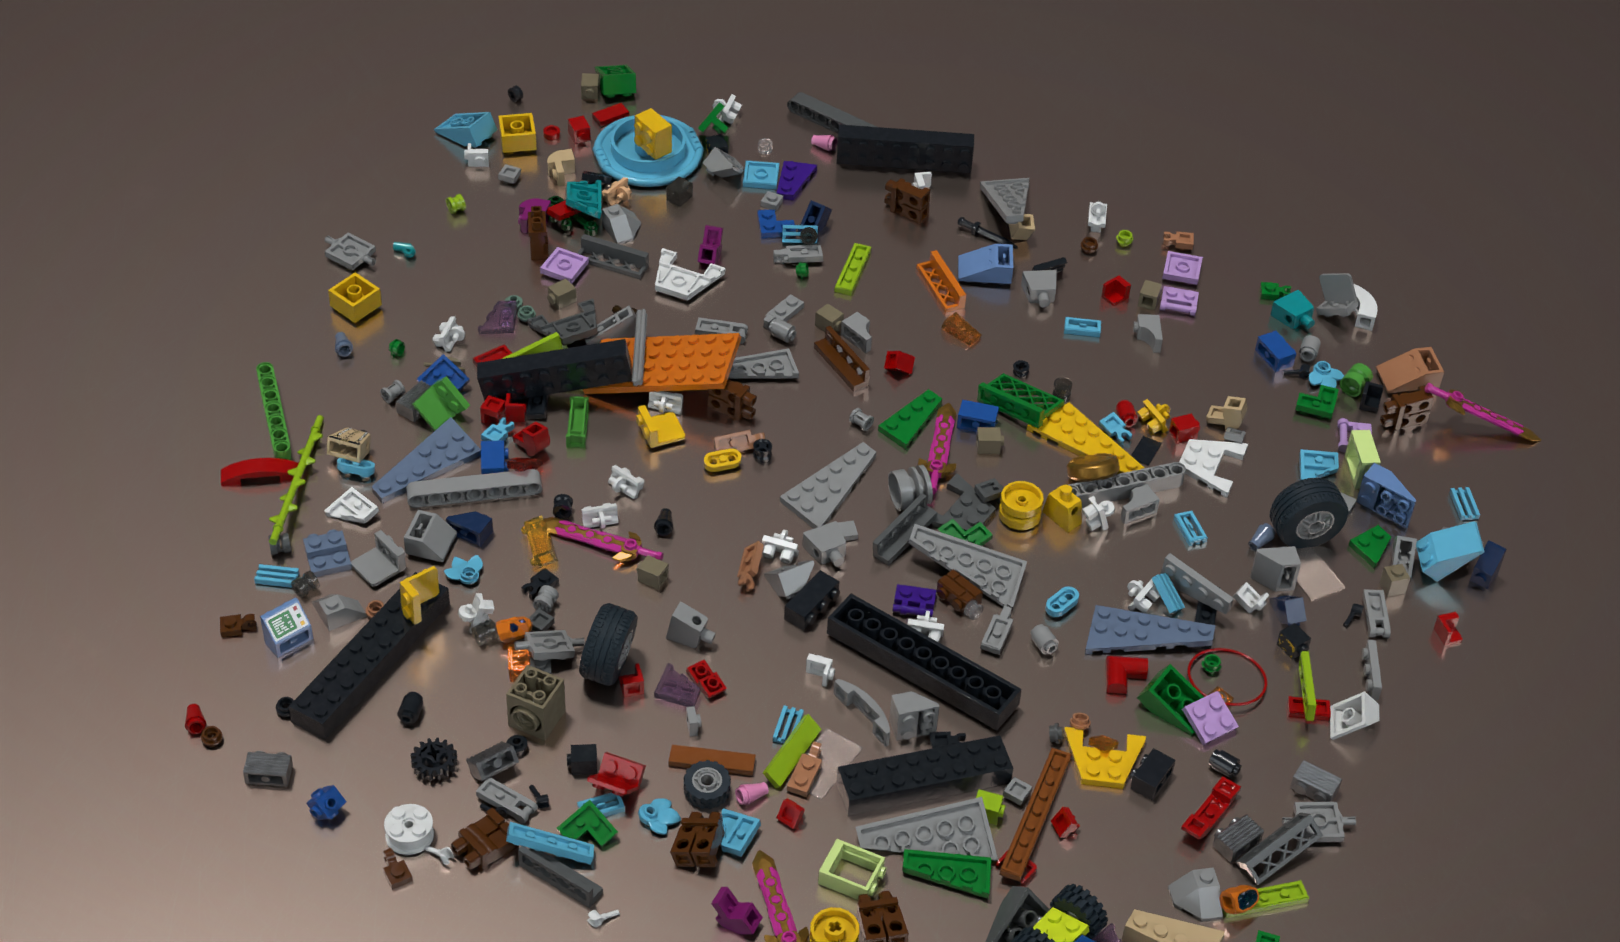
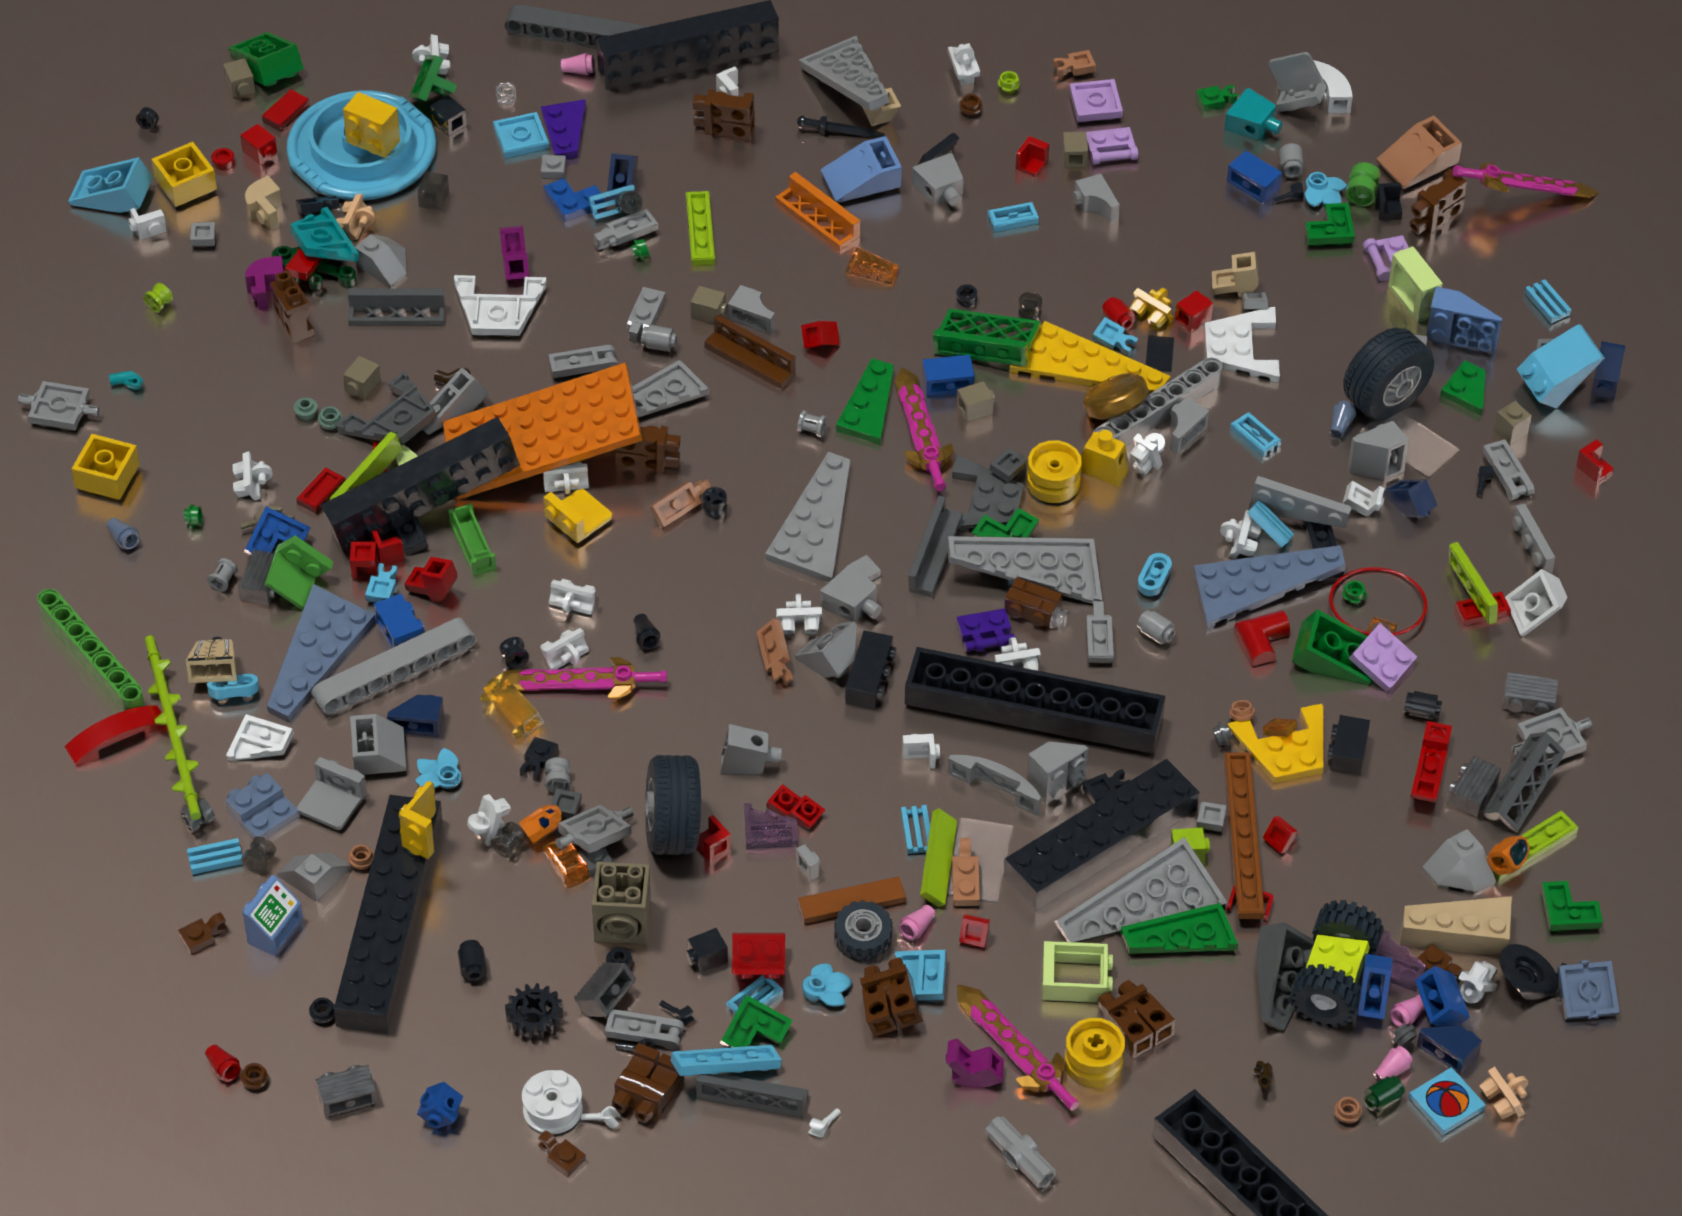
camera: 20 degrees left, 5 degrees up
clear purple wing [478,300,517,334] -> none
clear red slope [507,457,543,472] -> none
lavender plate [540,247,589,284] -> none
light grey axle [632,309,647,386] -> none
dark tan brick [636,555,669,590] -> none
light grey slope [703,147,744,178] -> none
yellow plate [704,449,741,472] -> none
light grey wheel [888,465,933,511] -> none
black brick [1277,623,1311,659] -> none
medium azure wing [1299,449,1339,480] -> none
light grey arch [1391,535,1417,578] -> none

